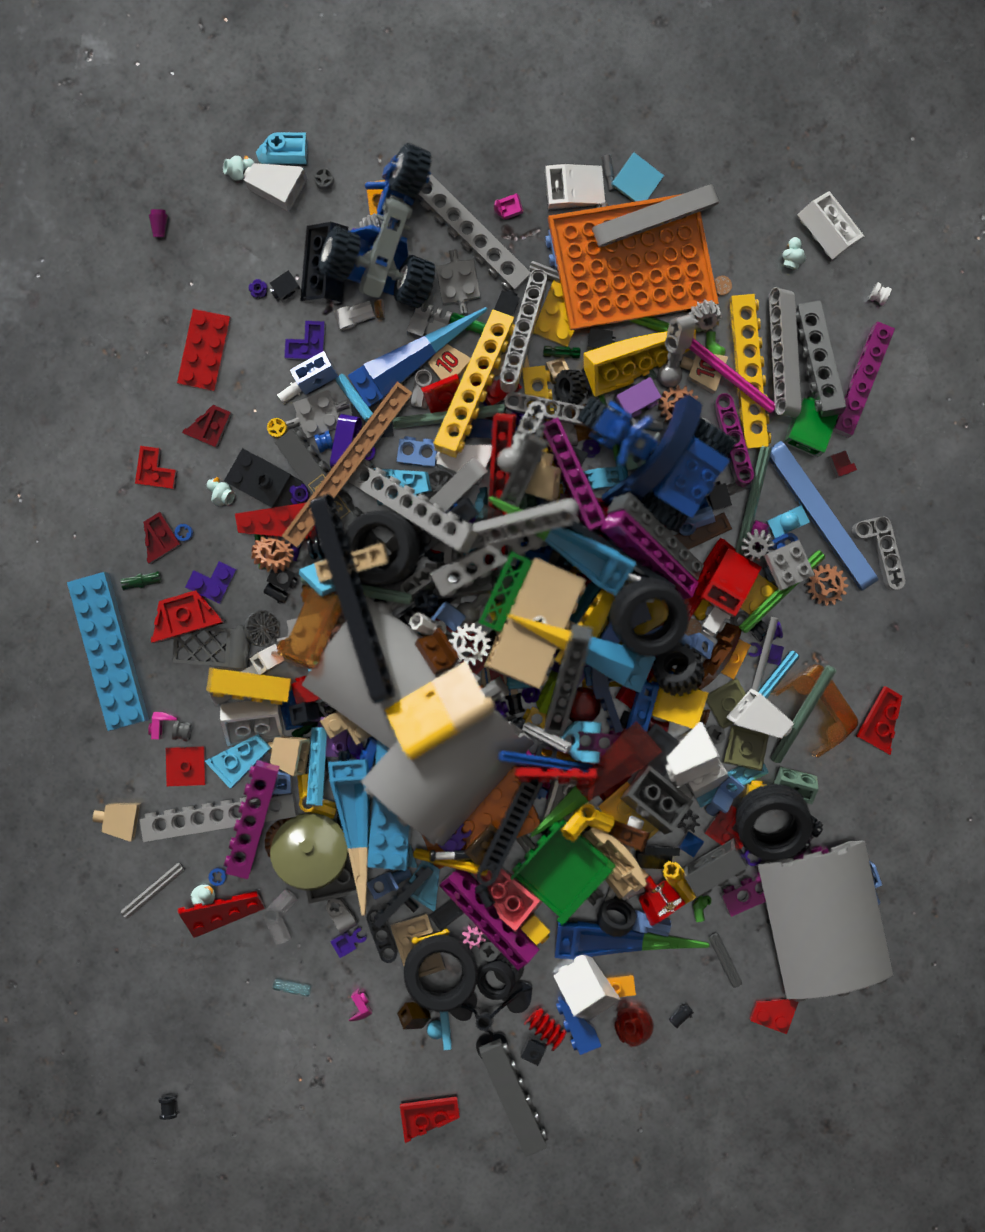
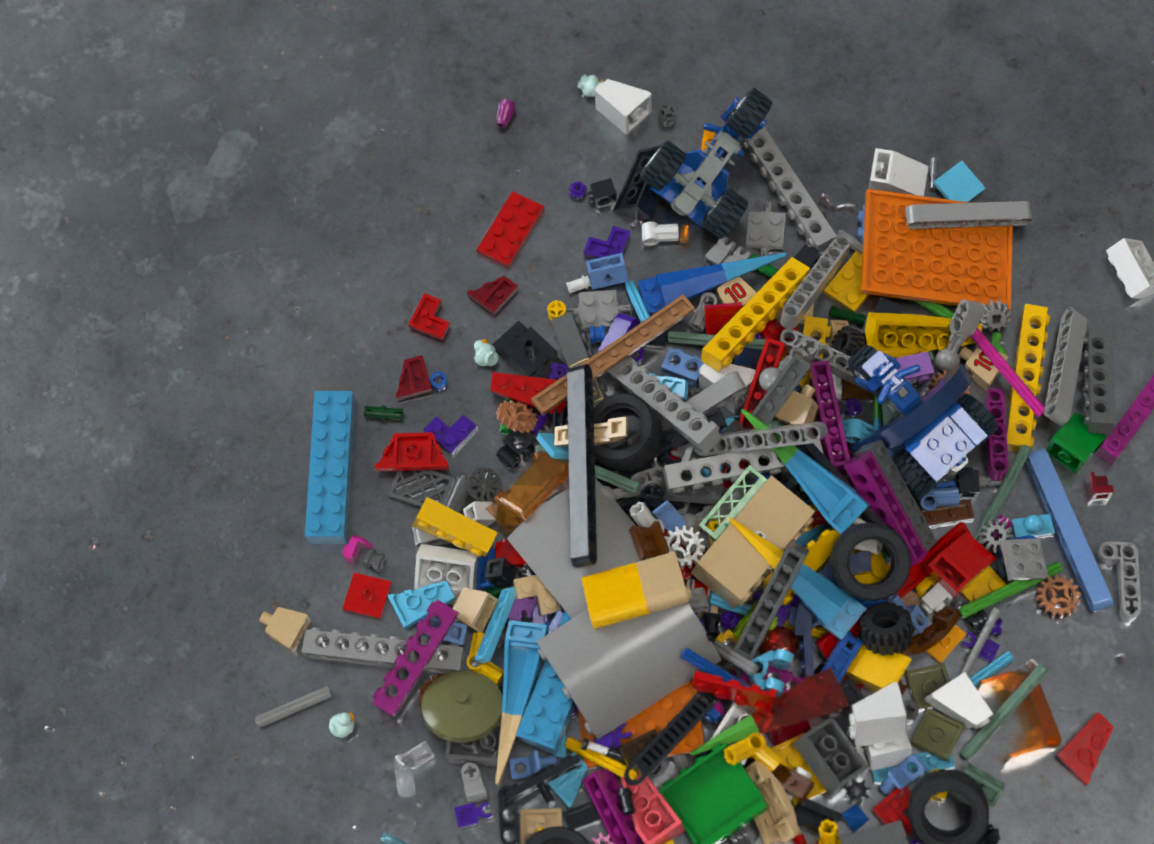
camera: 20 degrees right, 20 degrees down
red wing [178,891,265,938] -> none
blue bush [209,868,227,886] -> none
medium azure piece [256,132,308,164] -> none
dark pink plate [494,193,523,220] -> none
medium nougat tile [714,276,732,296] -> none
light aqua animal [783,237,806,270] -> none

